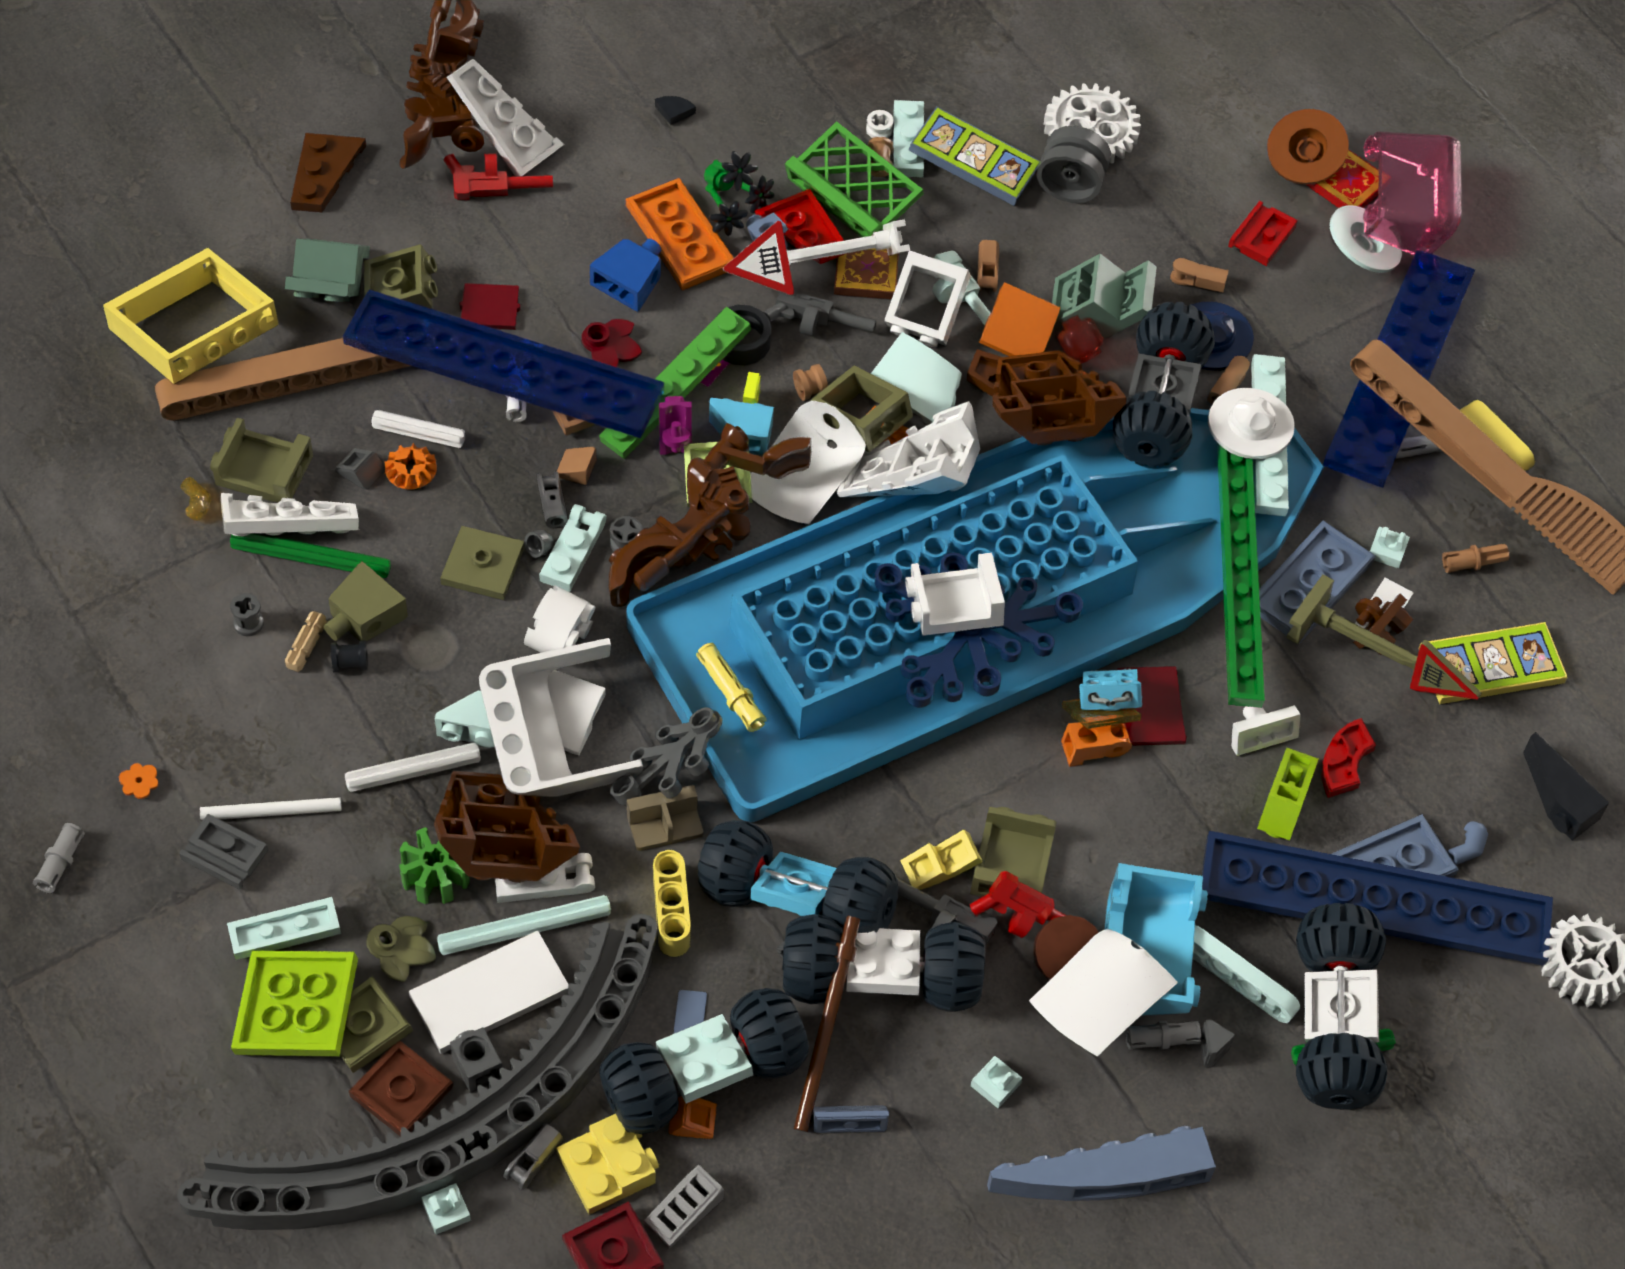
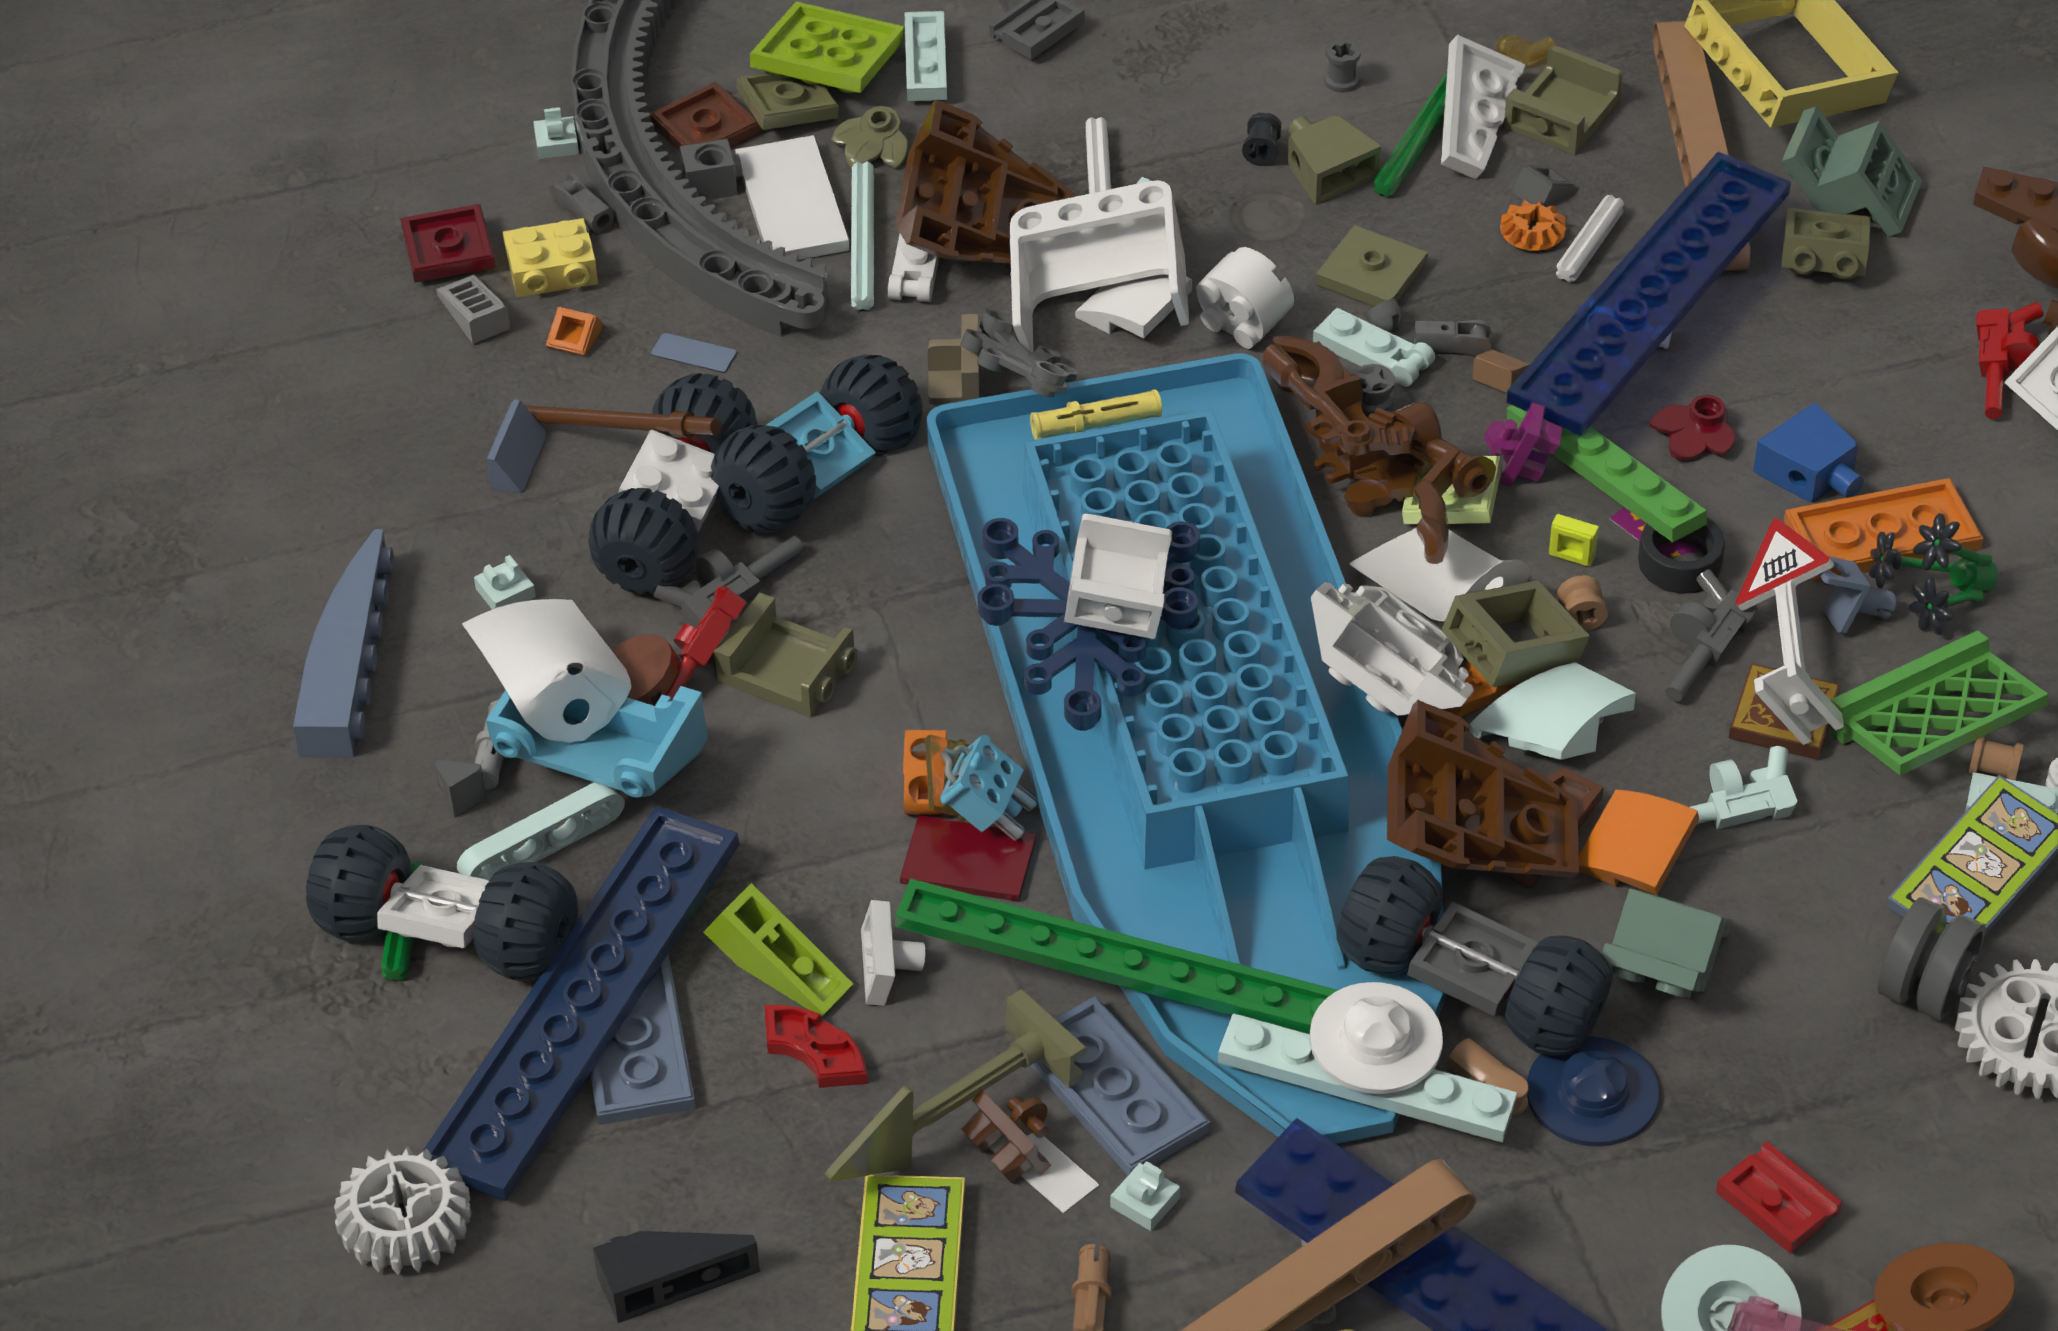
camera: 110 degrees right, 10 degrees down
white bar [200,797,342,821] -> none
tan axle [285,611,327,672] -> none
dark red piece [459,283,521,330] -> none
black plate [600,988,809,1134] -> none
light yellow beam [653,850,691,957] -> none
medium azure slope [709,397,774,456] -> none
red wing [755,189,847,264] -> none
white window [884,250,971,347] -> none
light yellow slope [900,830,983,890] -> none
medium nougat bar [977,240,1000,292] -> none
clear red head [1057,315,1104,364] -> none
medium nougat bar [1170,258,1229,293] -> none
sand blue arm [1448,821,1488,865] -> none

